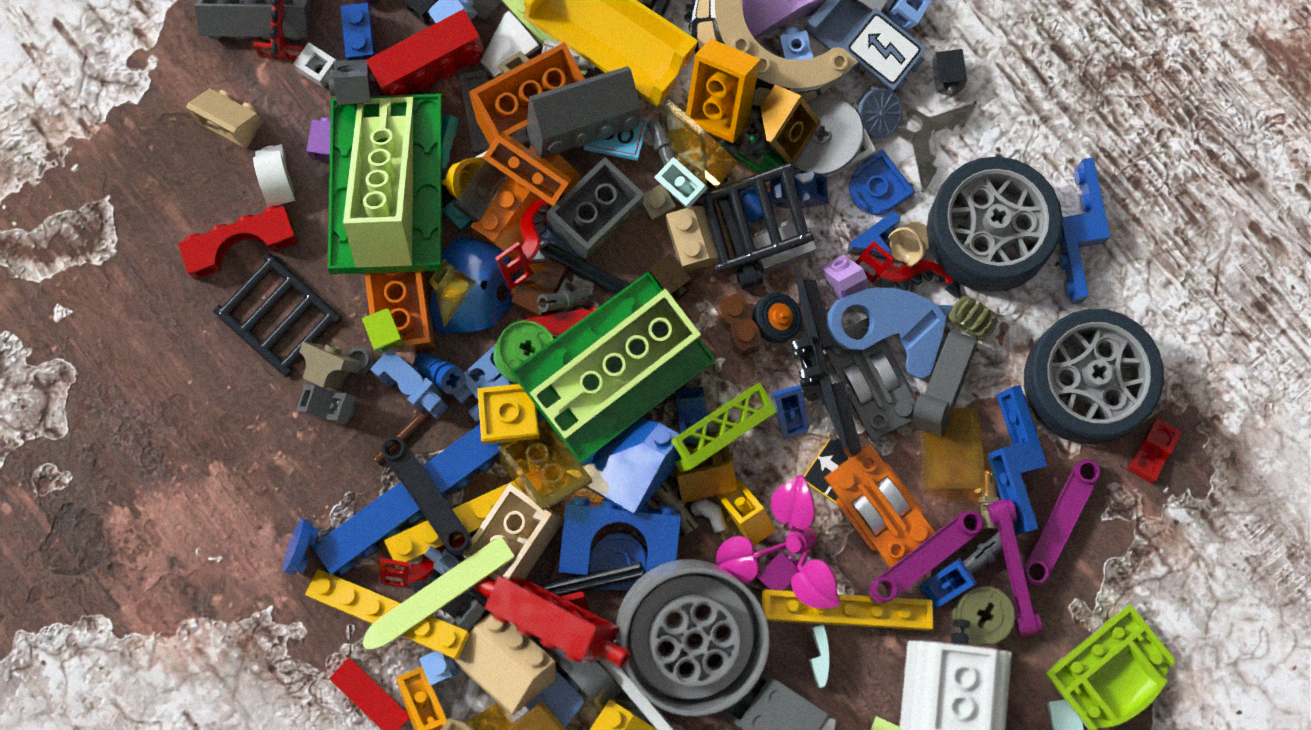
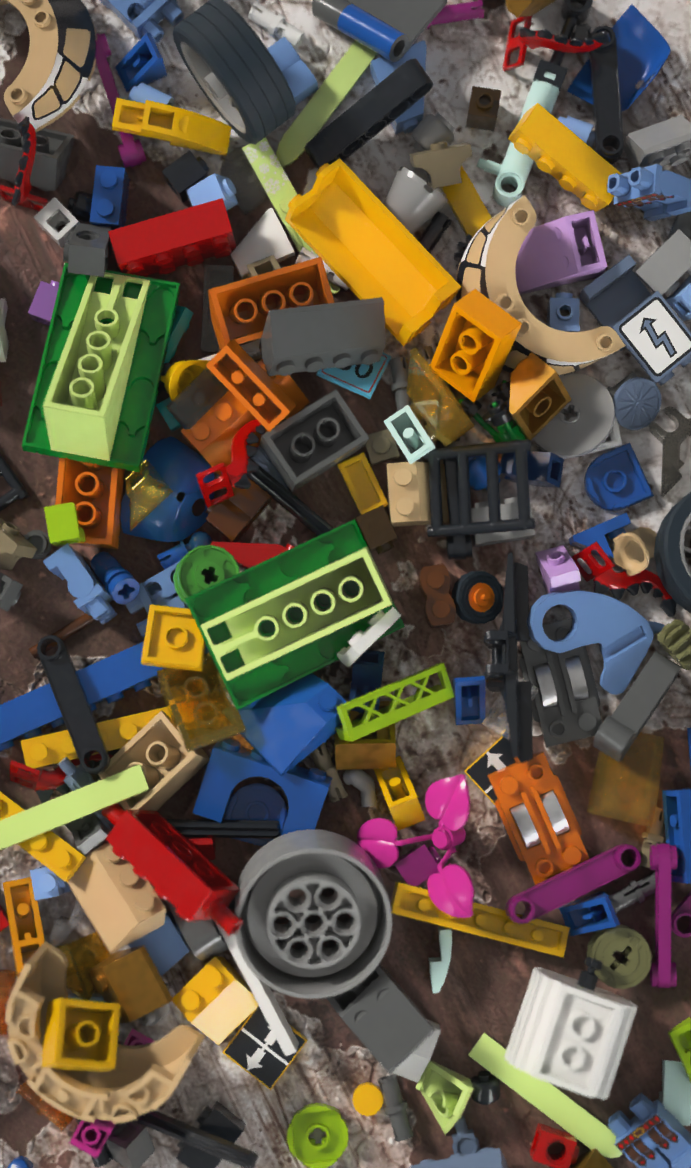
camera: 15 degrees right, 5 degrees up
dark grey pin [537,290,591,312] -> none
none -> black piece [67,191,93,221]
none -> blue pin [157,531,212,570]
none -> yellow tile [337,452,389,515]
none -> white plate [337,607,402,667]

